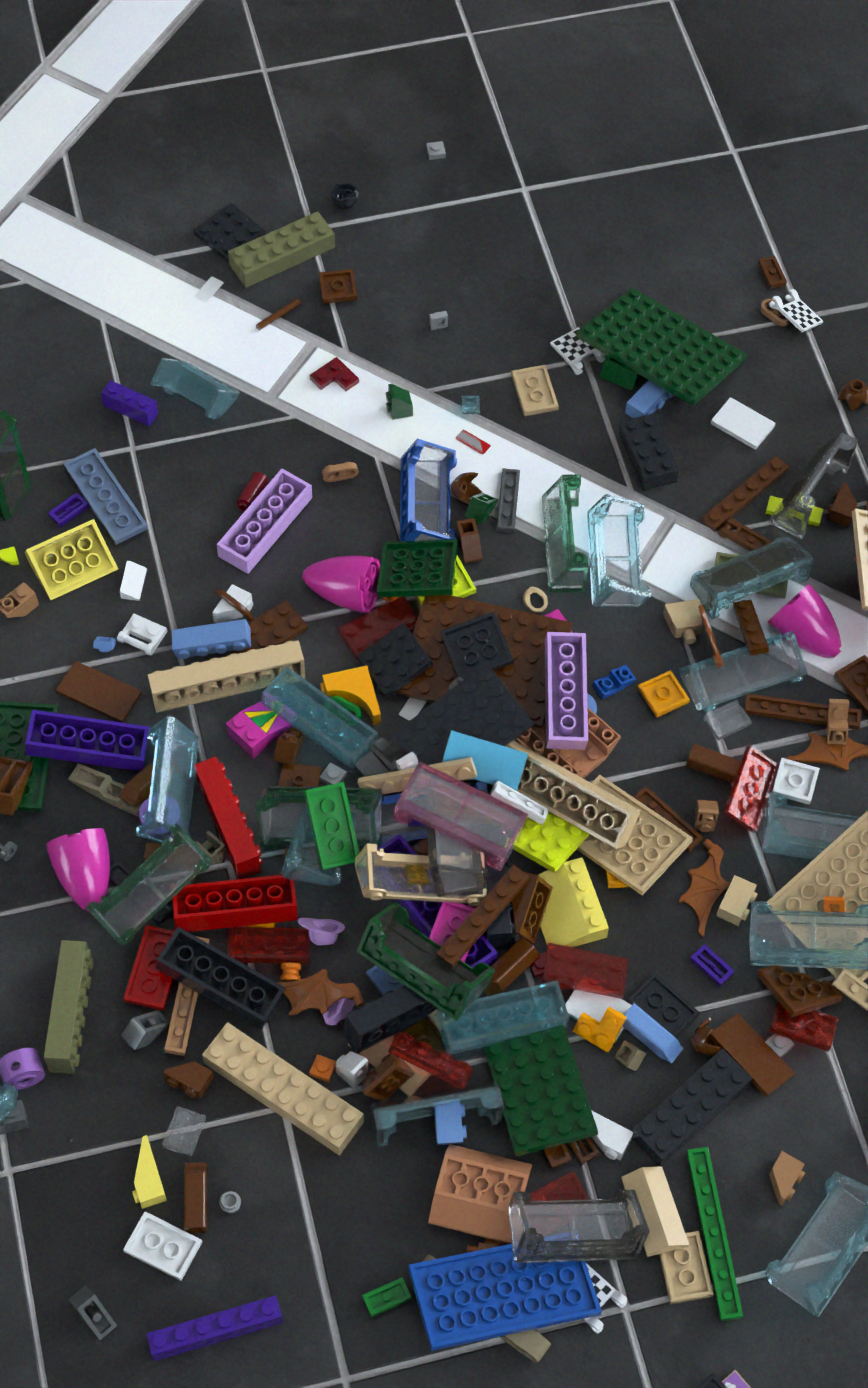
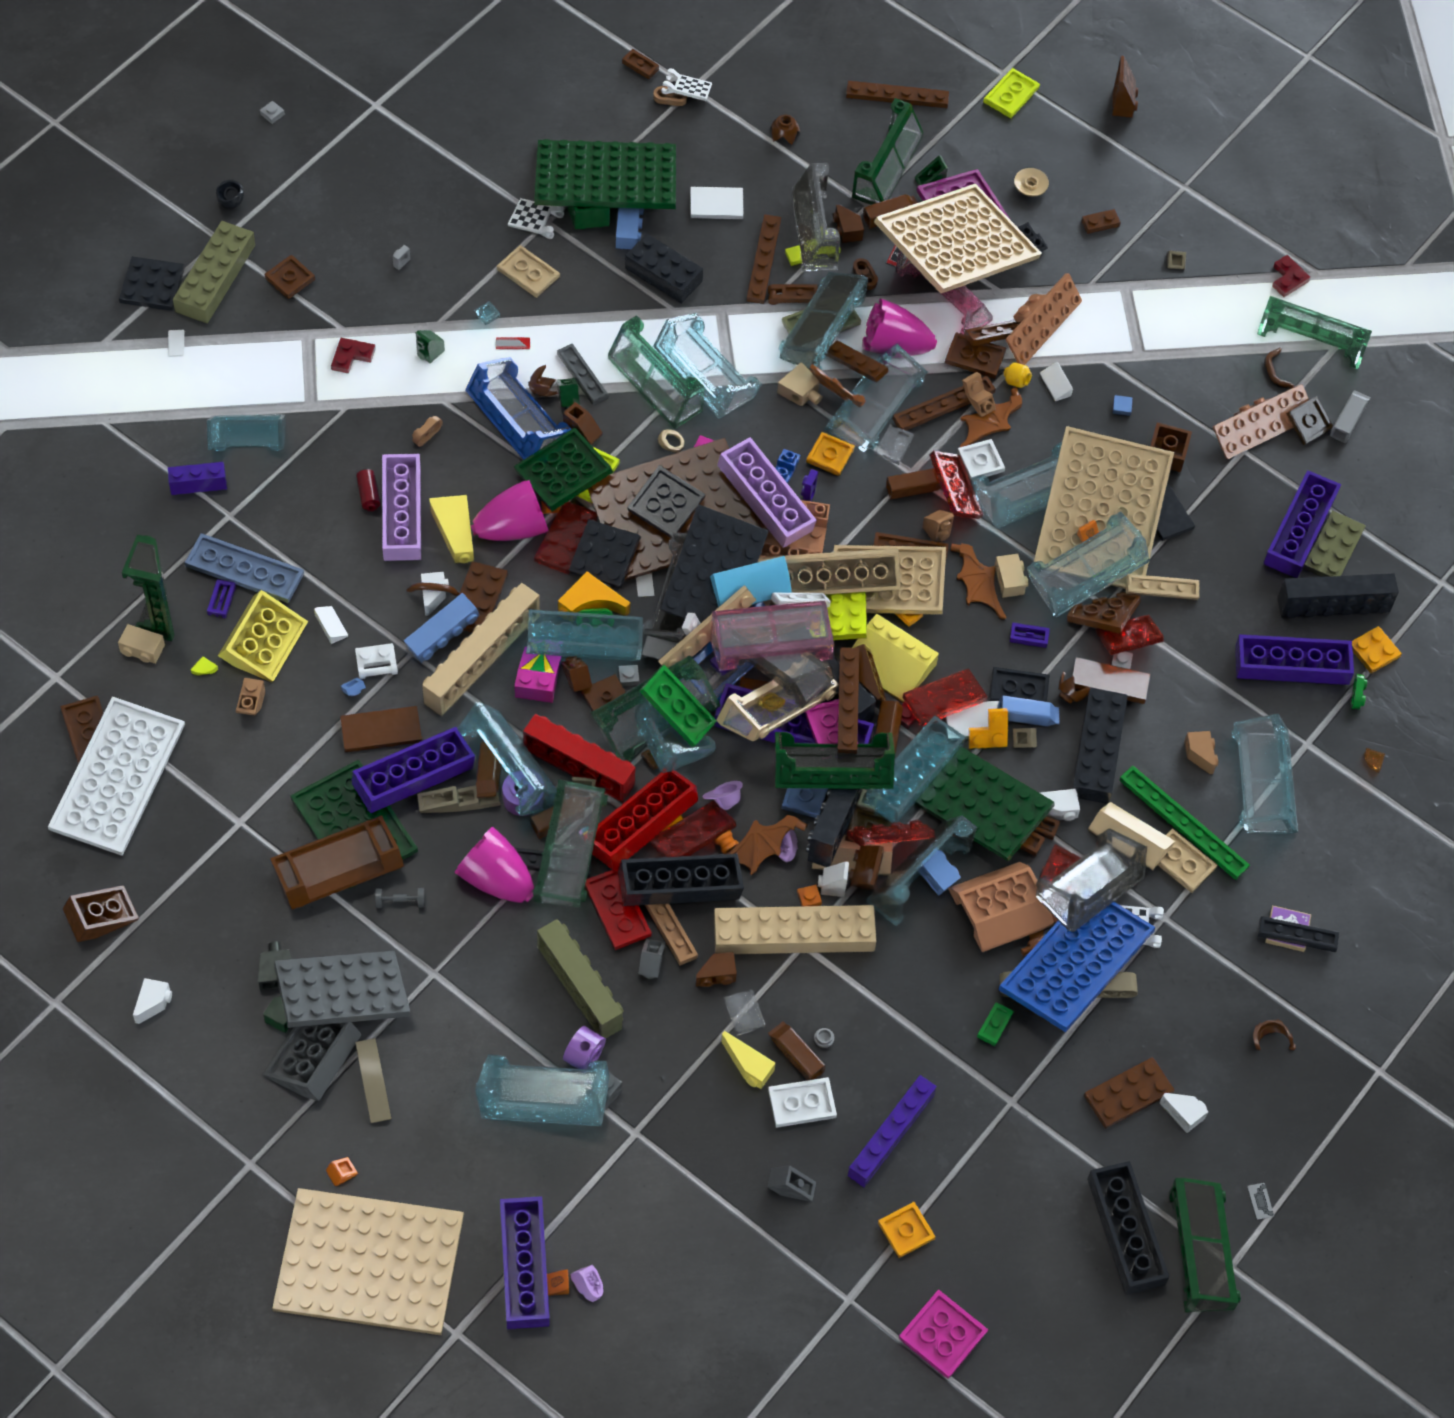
camera: 40 degrees left, 0 degrees up
reddish brown bar [256,298,301,331] -> none
none -> light yellow slope [430,495,474,563]
none -> dark purple plate [801,469,818,501]
none -> reddish brown plate [853,258,878,290]

